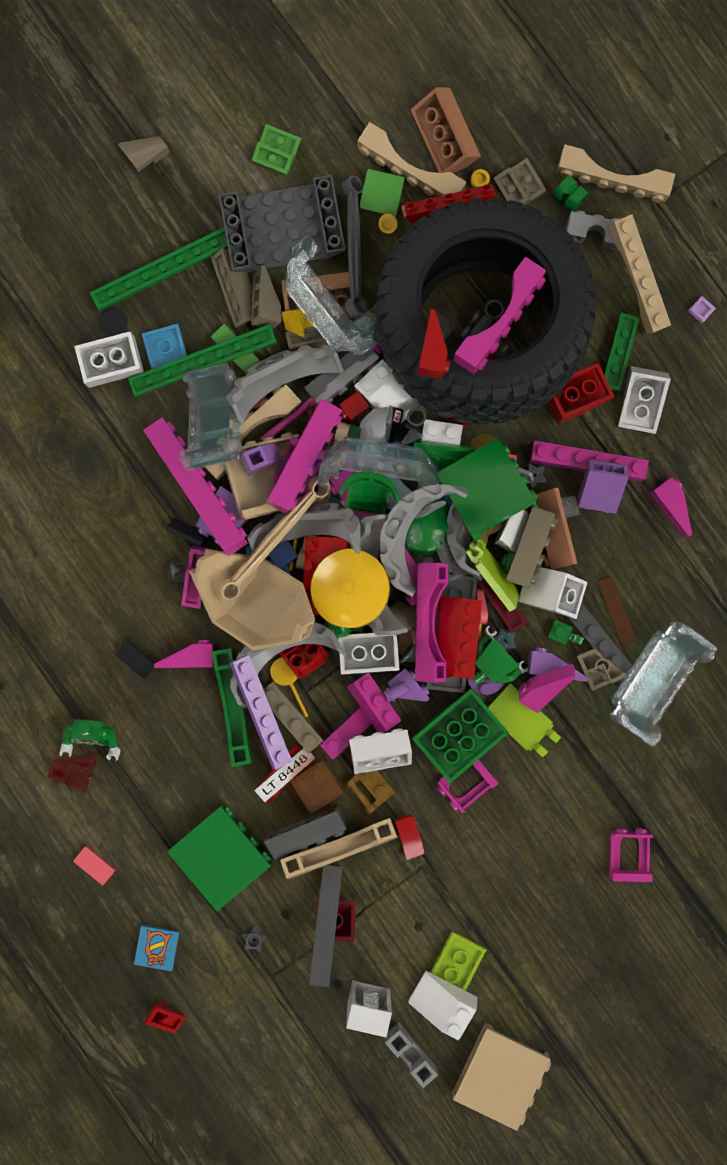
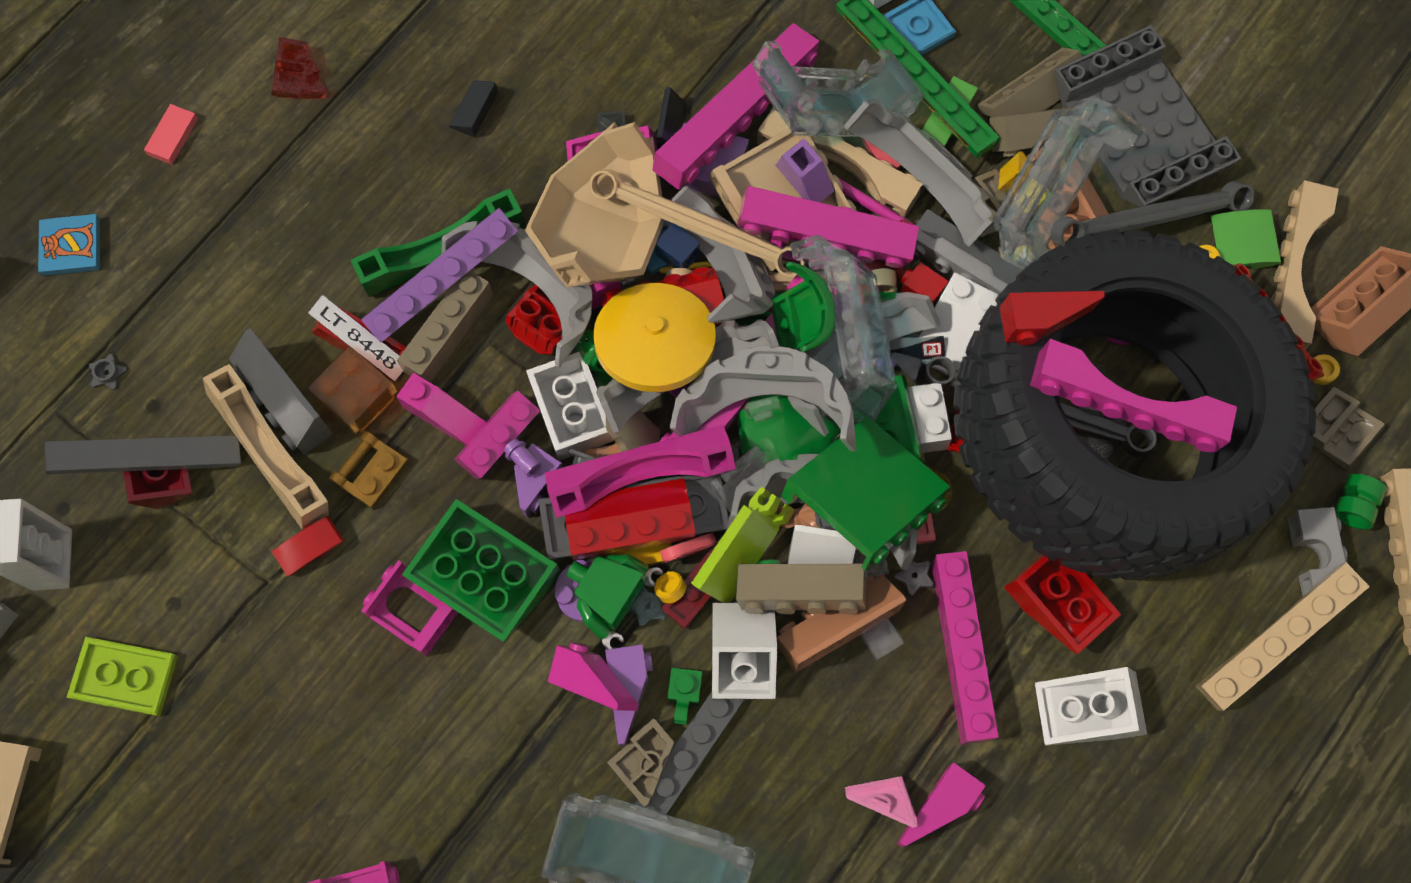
camera: 75 degrees right, 15 degrees down
green torso [60,719,121,761] -> none
dark pink slope [154,640,215,668] -> none
green panel [167,804,272,912] -> none
bright green slope [252,124,302,174] -> none
yellow piece [270,657,308,717] -> none
white brick [349,729,412,774] -> none
white slope [408,971,478,1040] -> none
lime tile [488,683,561,757] -> none
medium lavender brick [578,459,629,514] -> none
reddish brown sticker [597,576,637,646] -> none
green plate [604,313,640,392] -> none
lavender tile [688,296,716,324] -> none
none -> yellow tile [654,571,687,603]
none -> bright pink tile [845,776,917,828]

